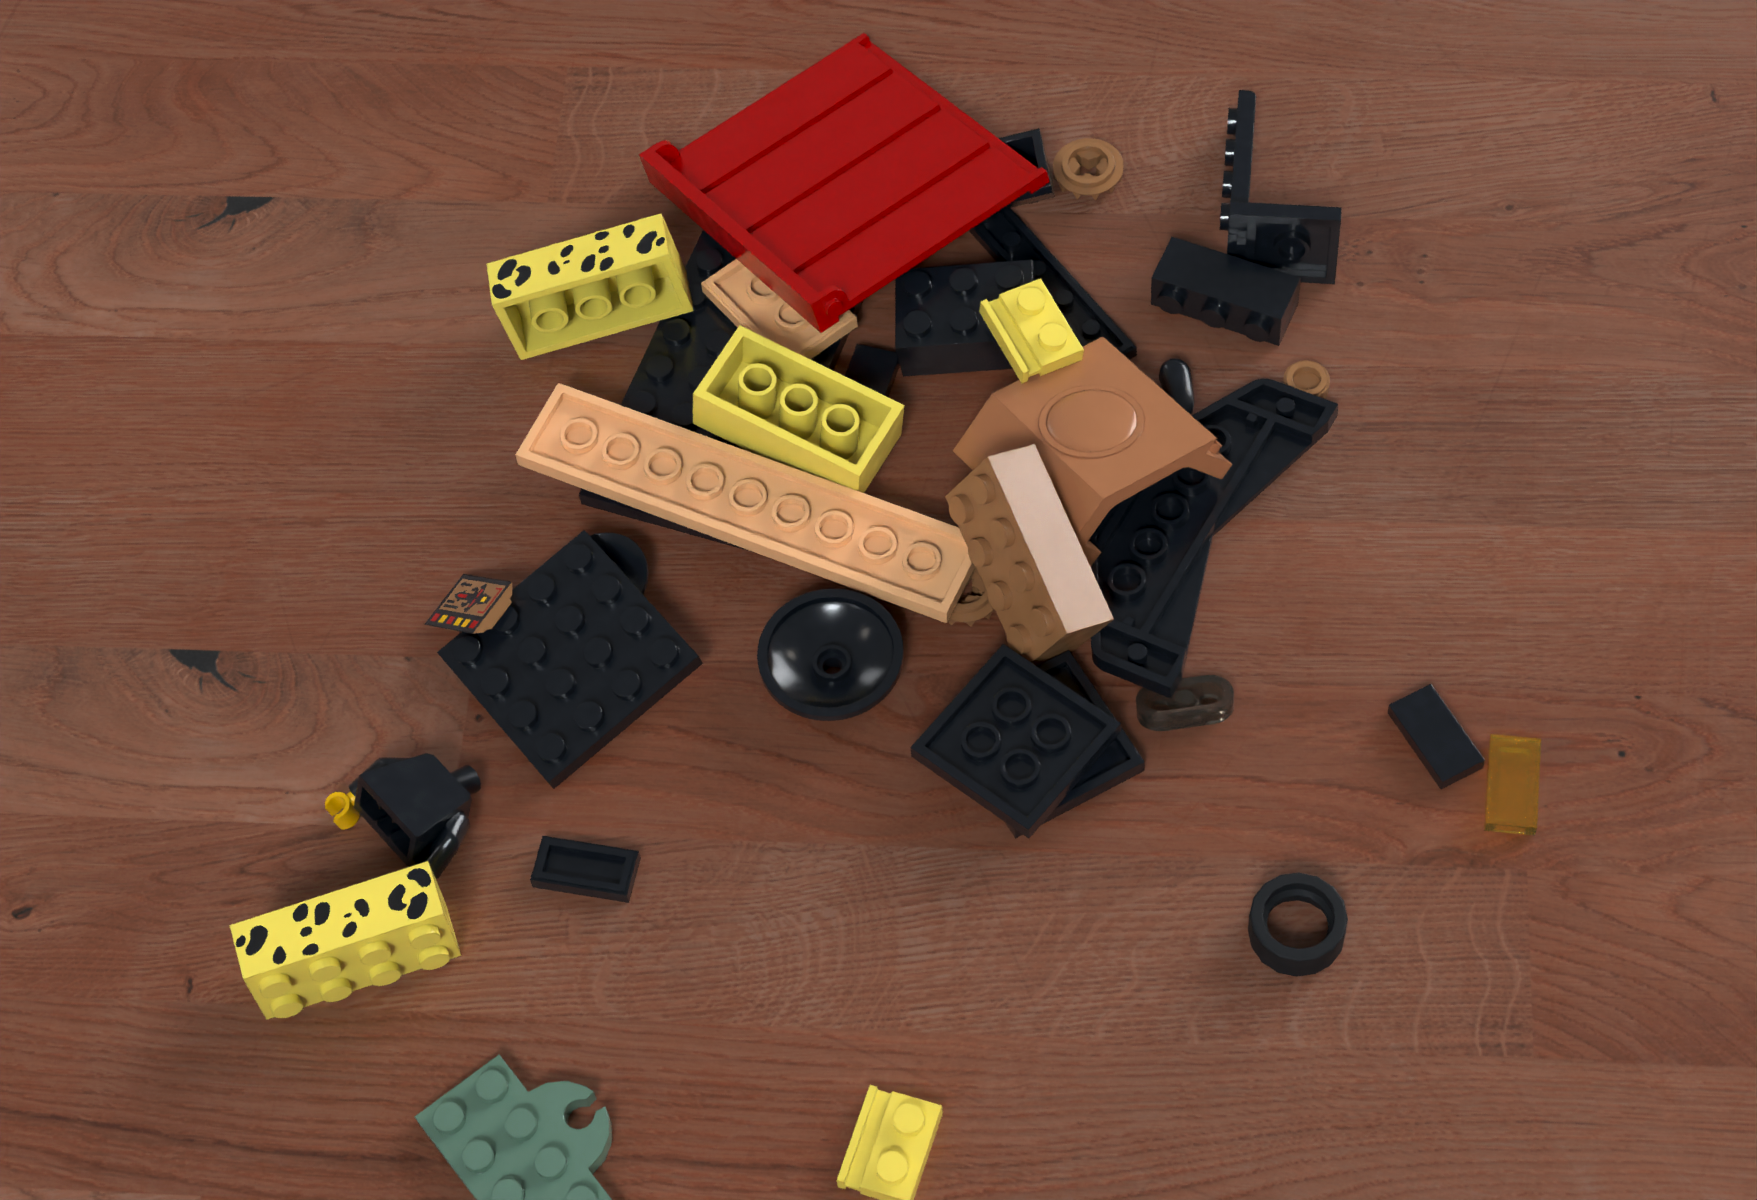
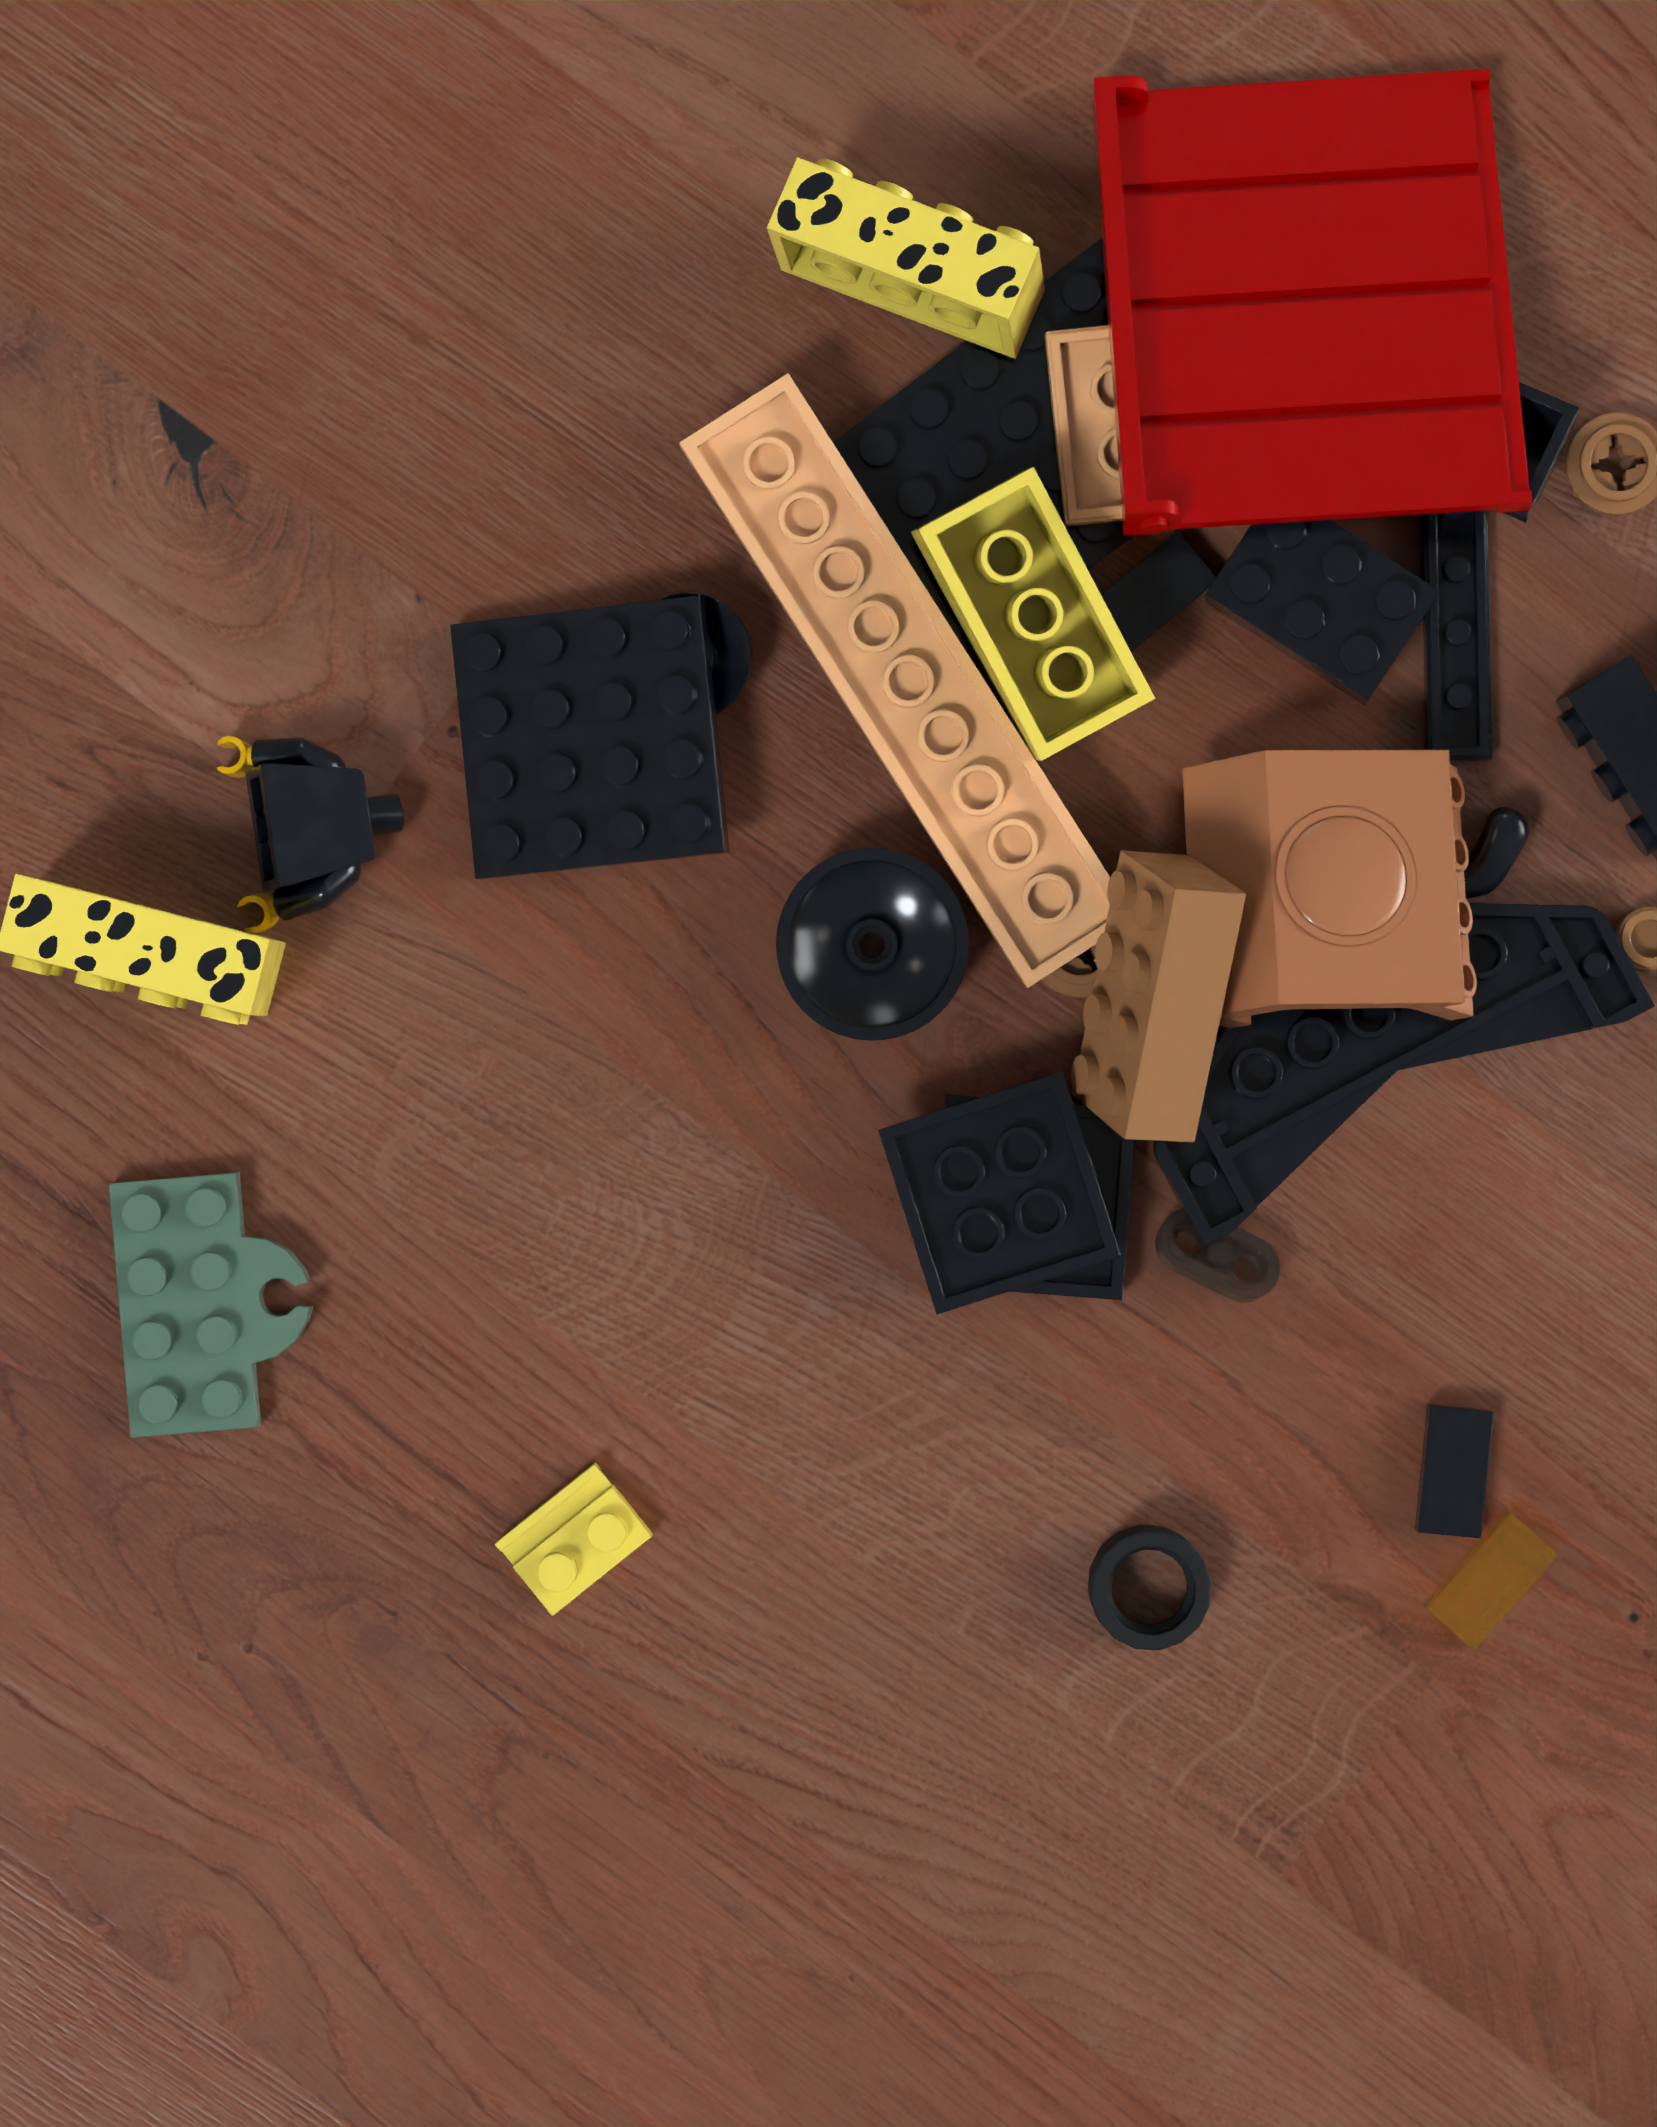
camera: 30 degrees right, 30 degrees up
piece [424,574,512,634] -> none
black tile [530,836,641,903] -> none
light yellow plate [979,278,1084,383] -> none

